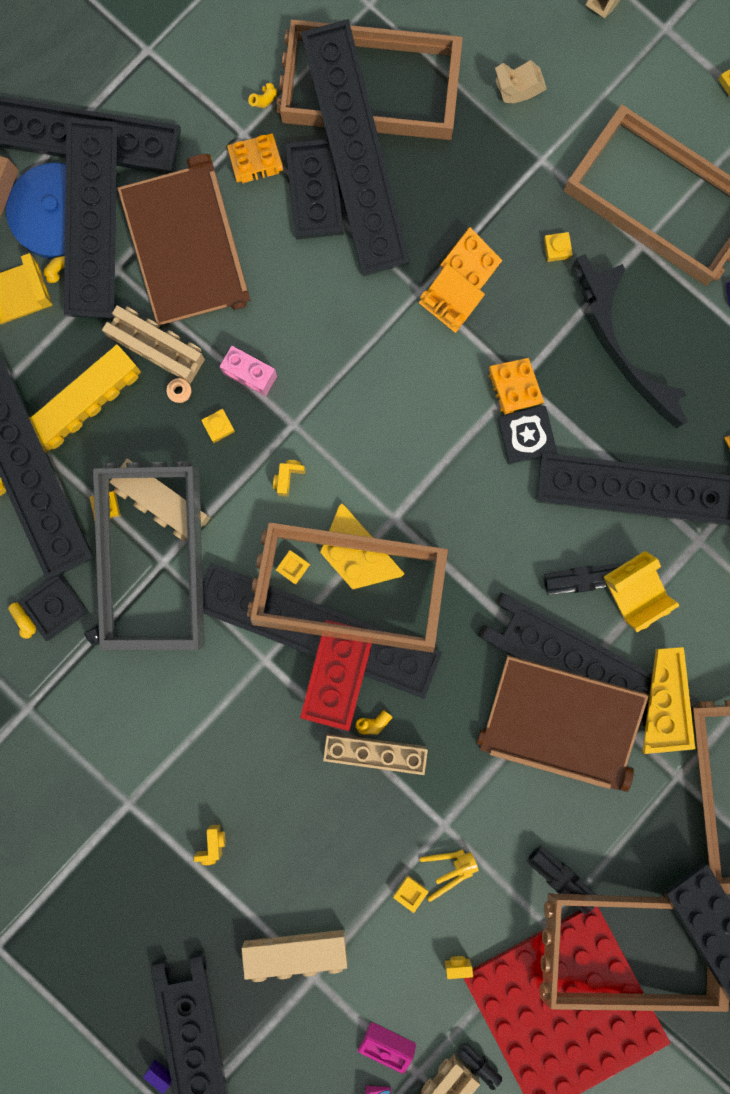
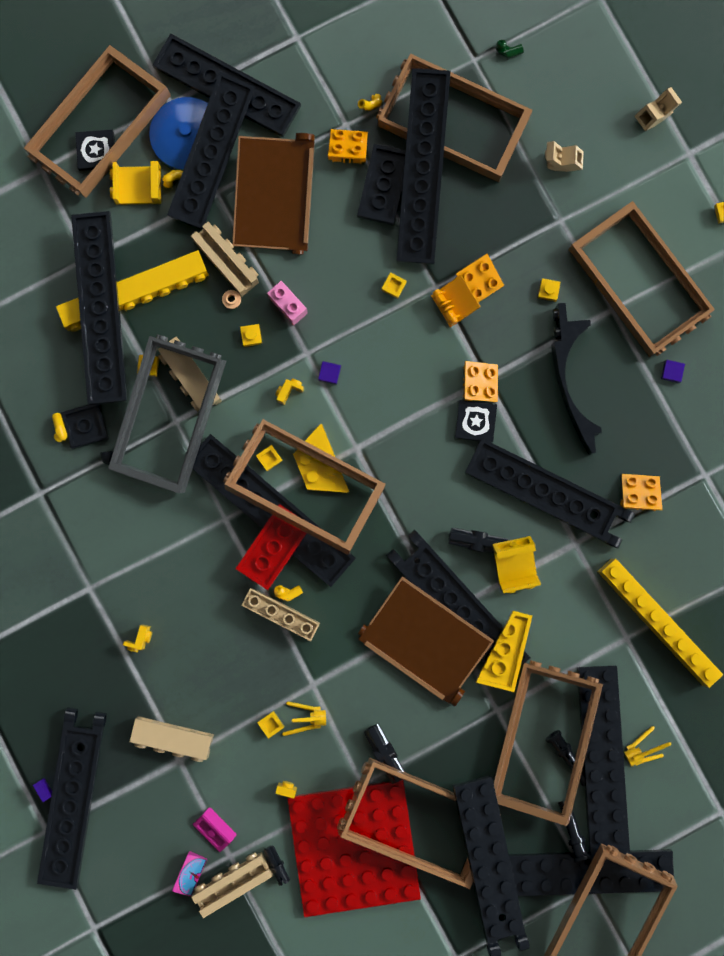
camera: 15 degrees right, 0 degrees up
none -> dark purple tile [318,361,341,385]
none -> yellow plate [381,272,407,299]

